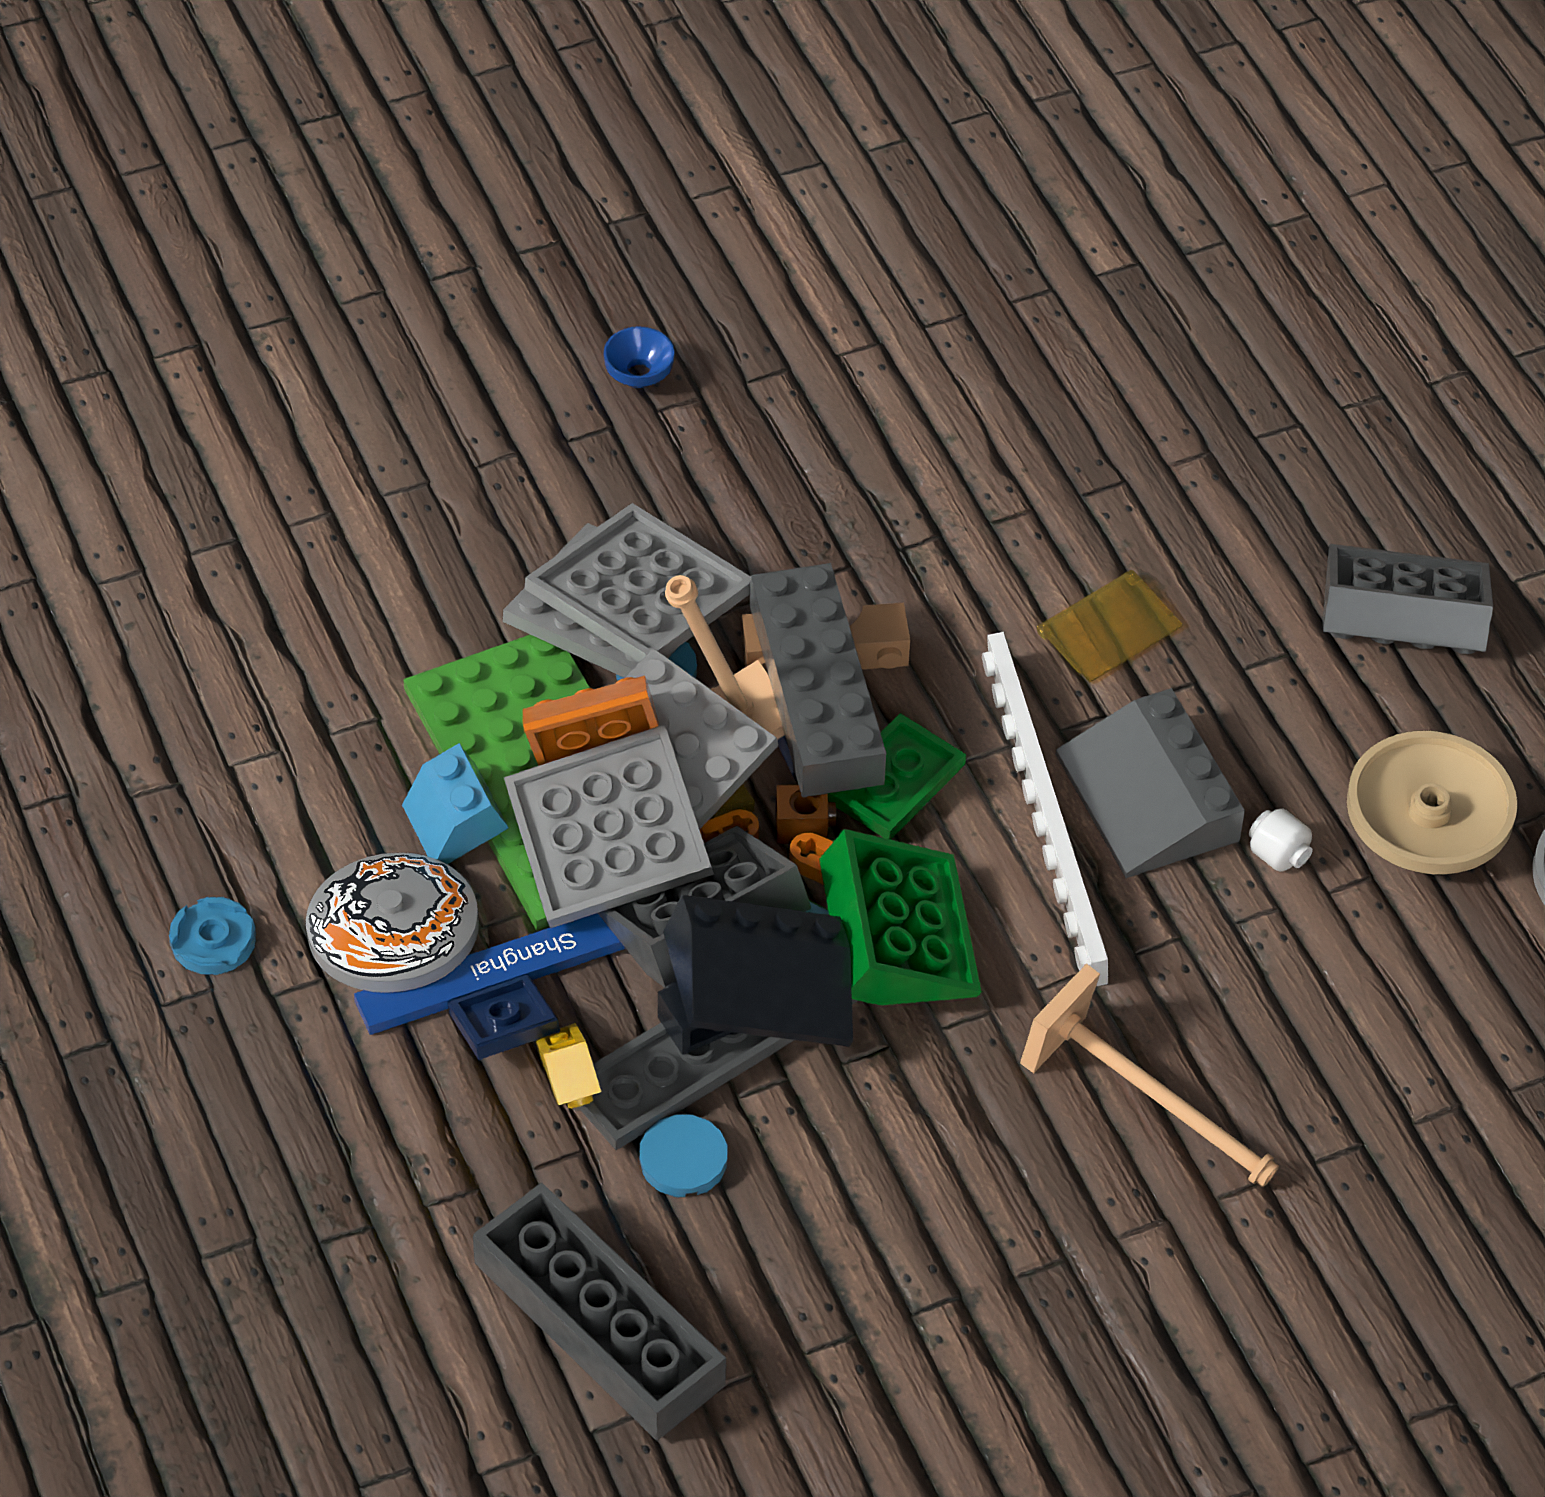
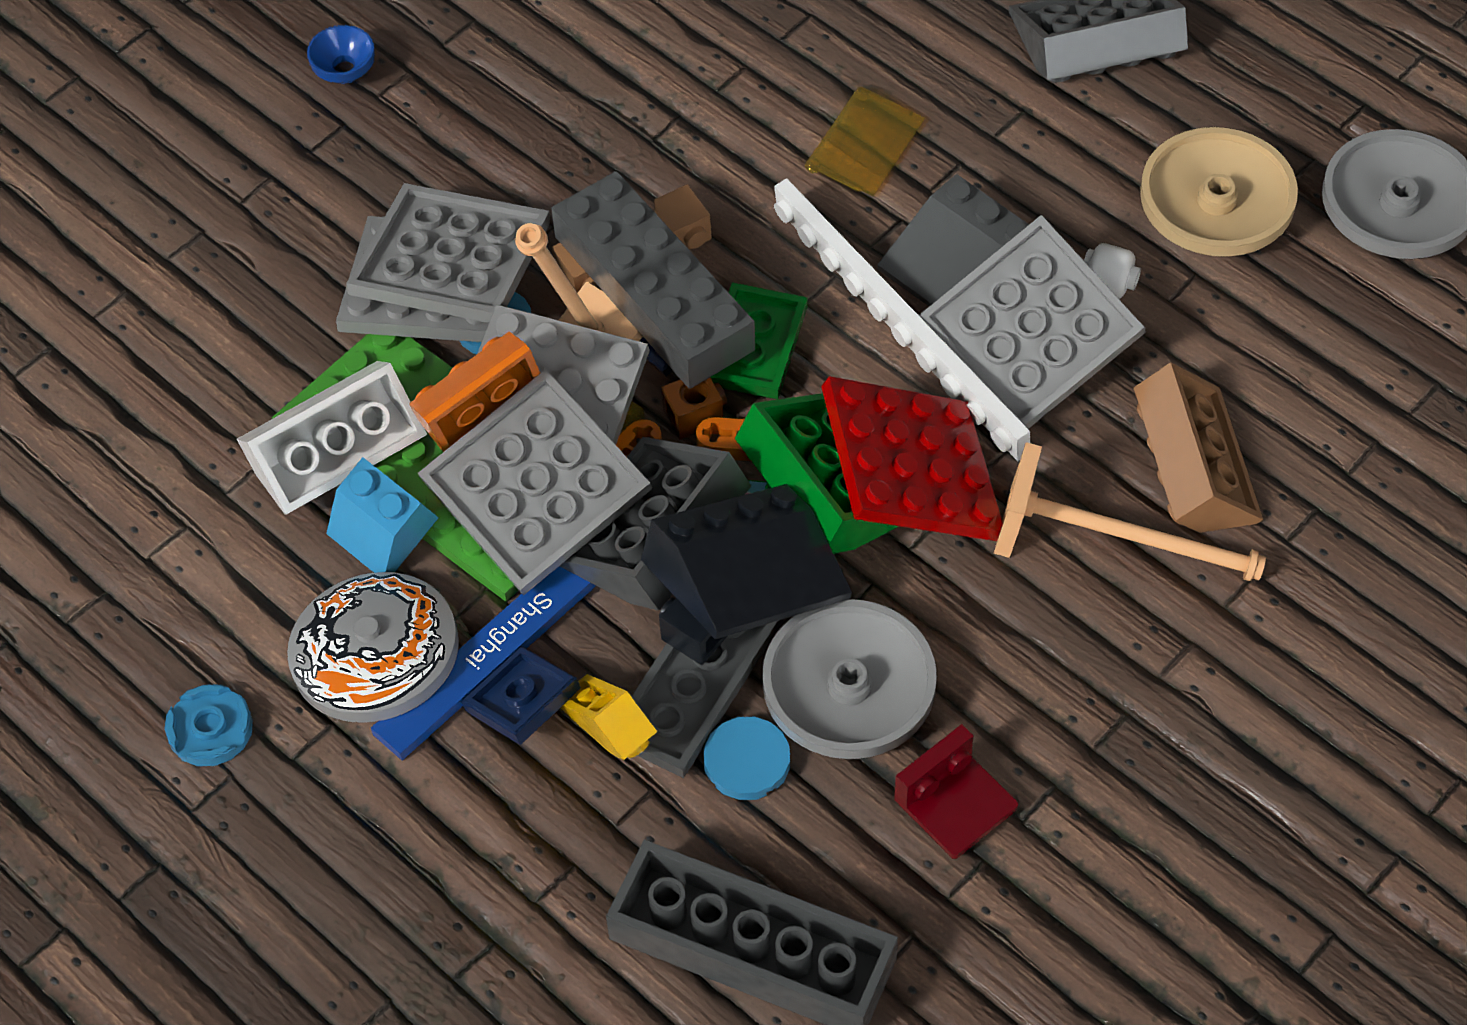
camera: 20 degrees left, 5 degrees up
none -> white slope [237,361,428,515]
none -> light grey dish [763,599,937,759]
none -> red plate [821,376,1003,541]
none -> dark red bracket [894,724,1018,859]
none -> light grey plate [919,215,1146,429]
none -> medium nougat slope [1134,362,1263,533]

